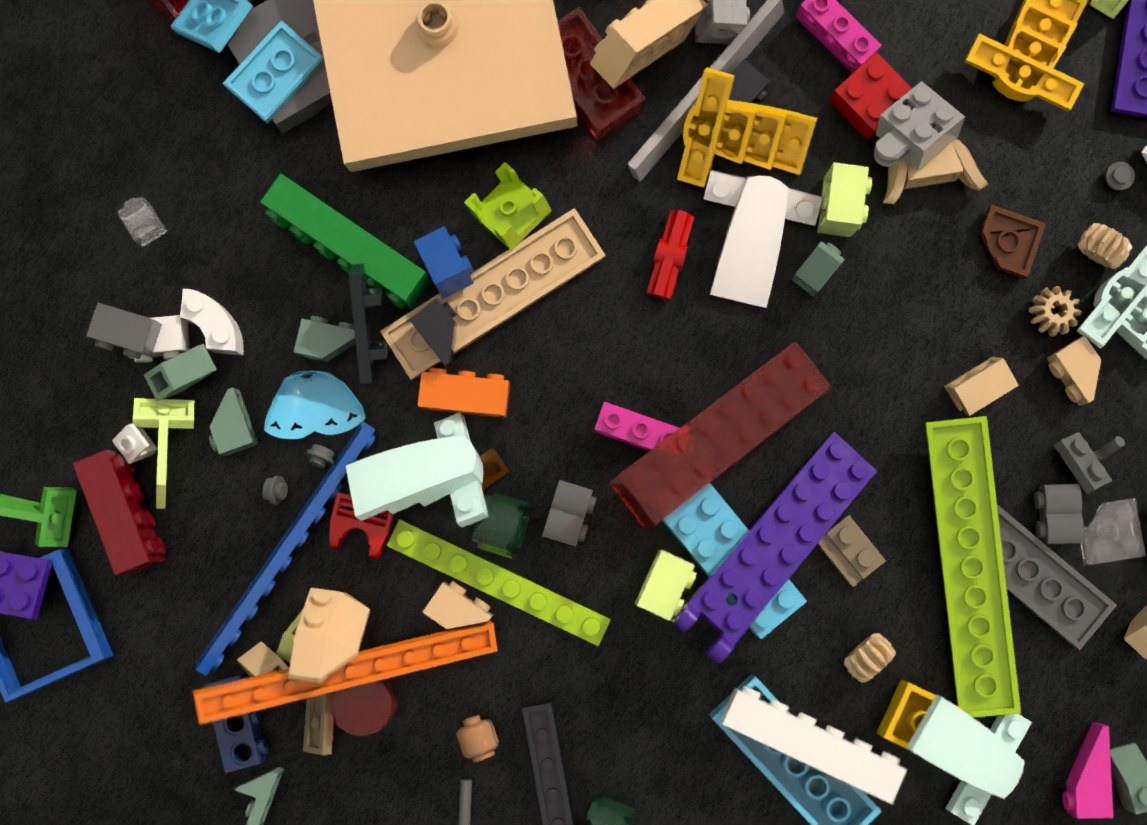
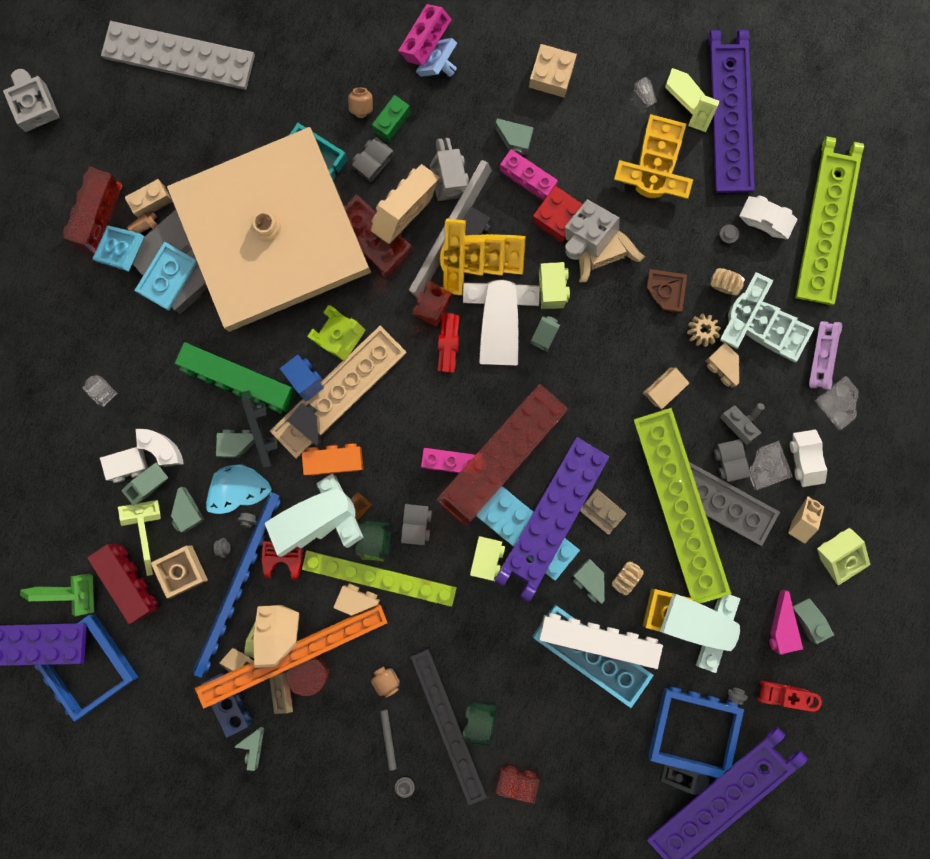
camera: 10 degrees left, 0 degrees up
dark grey brick [86,302,162,359] -> none
white bracket [112,424,158,464] -> none
none -> tan brick [151,546,208,598]
none -> clear red brick [412,281,453,326]
none -> sand green slope [572,559,604,604]

